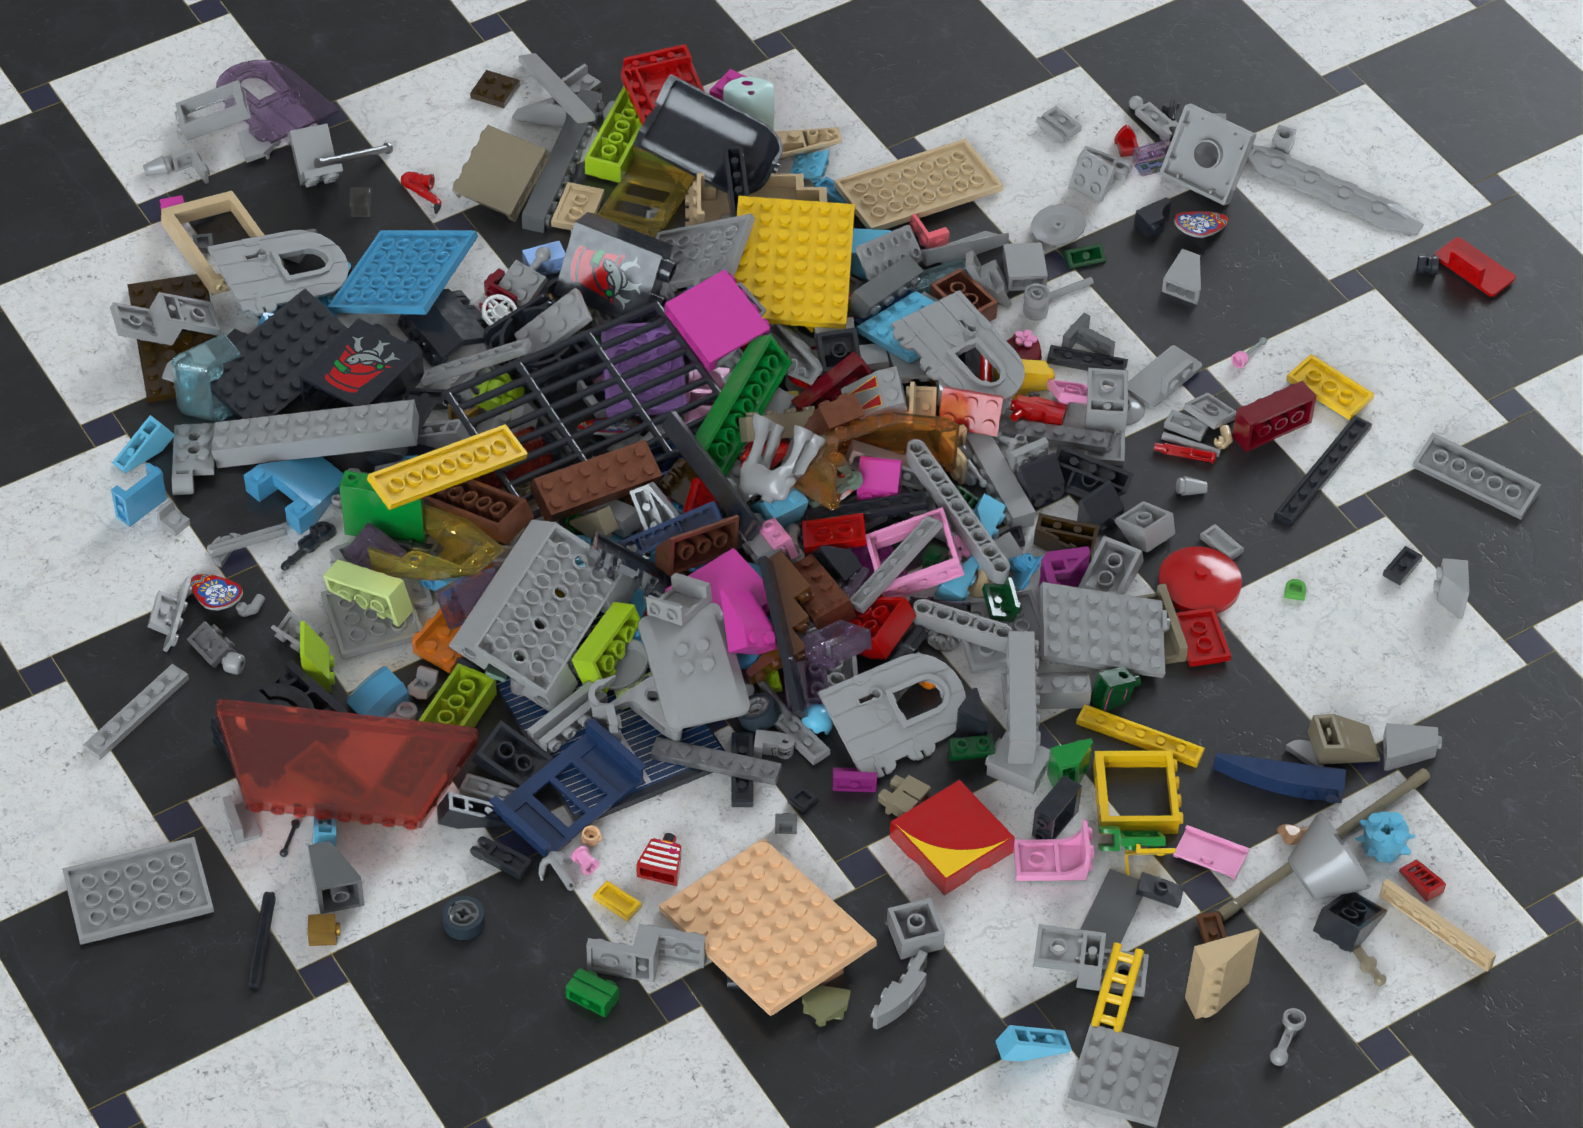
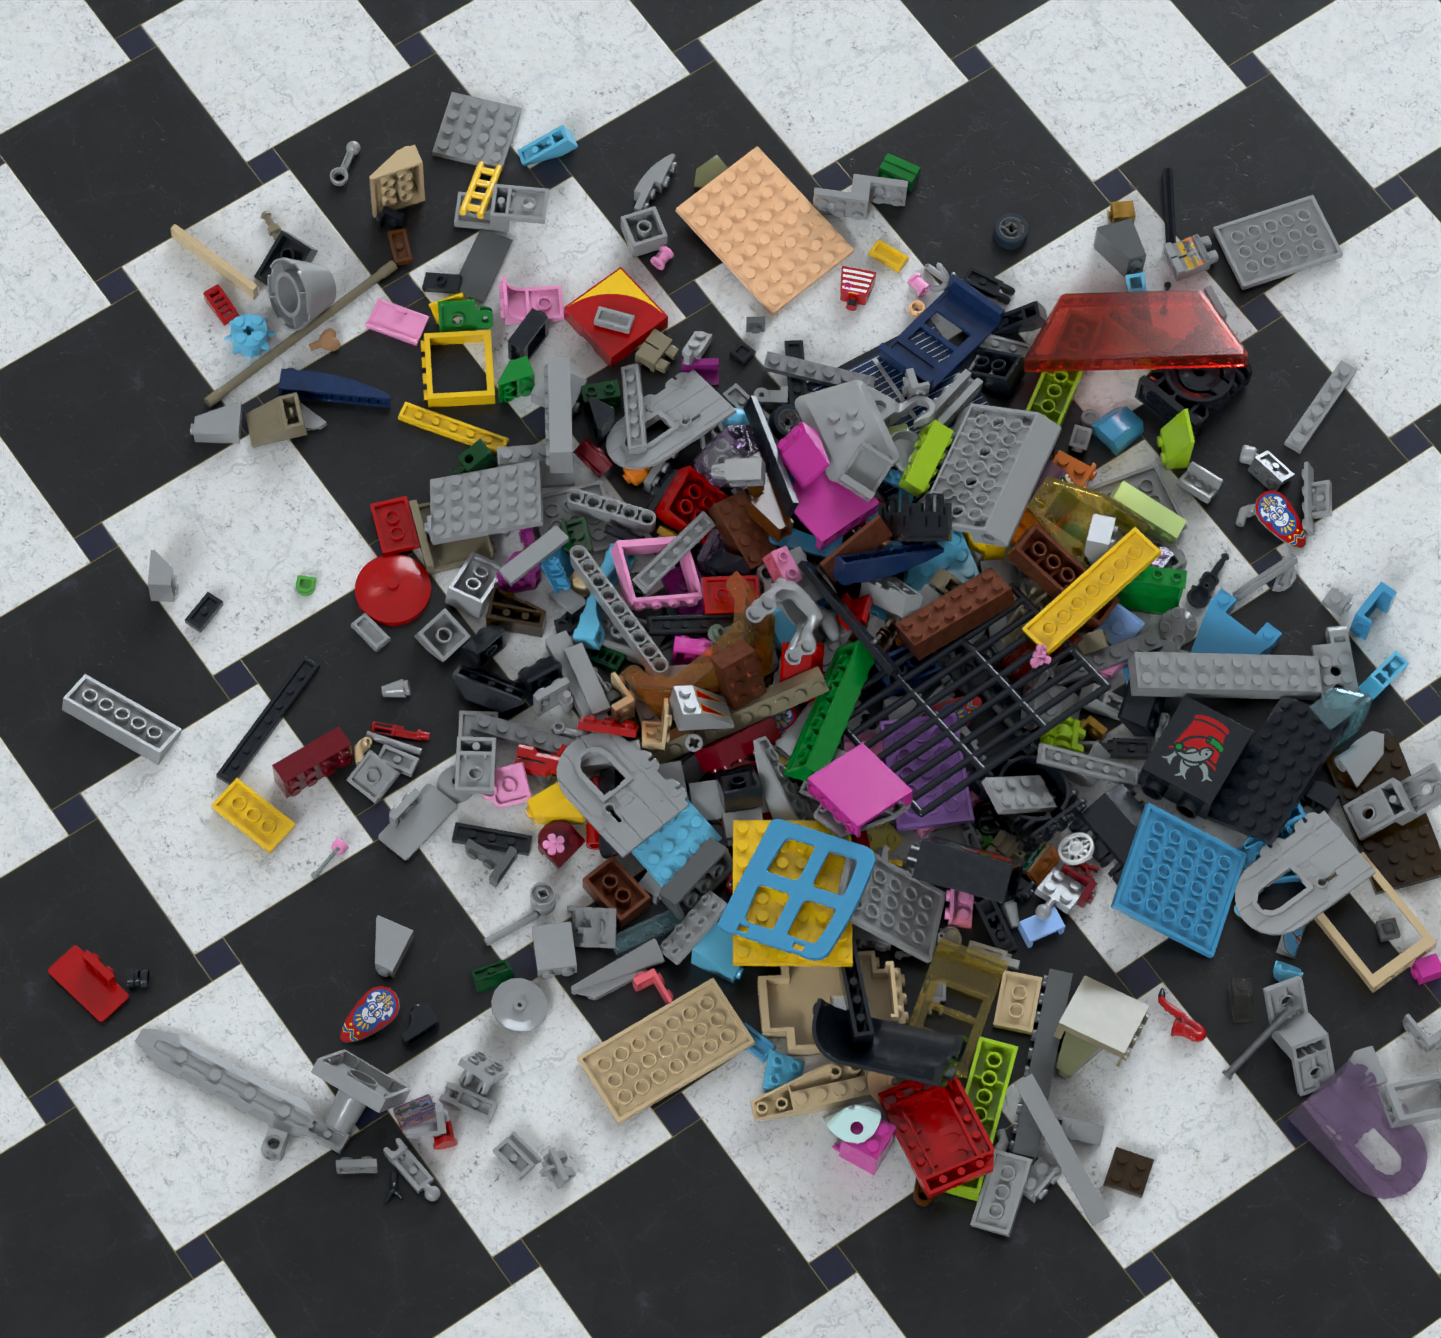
camera: 175 degrees right, 15 degrees up
none -> light grey bracket [405,1103,449,1139]
none -> light grey tile [498,525,569,586]
none -> light grey hips [539,1147,576,1189]
none -> light grey tile [564,643,611,716]
none -> dark red tile [573,438,613,478]
none -> light grey plate [594,306,635,334]
none -> light grey tile [621,363,648,455]
none -> bright pink bush [650,245,674,270]
none -> light grey hinge [682,331,713,365]
none -> light grey hinge [711,456,766,487]
none -> dark azure window [719,819,876,961]
none -> light grey plate [970,1149,1033,1237]
none -> bright pink plant [1030,644,1051,668]
none -> slope [1084,514,1118,566]
none -> light grey hips [1162,234,1219,281]
none -> medium azure hair [1273,961,1303,982]

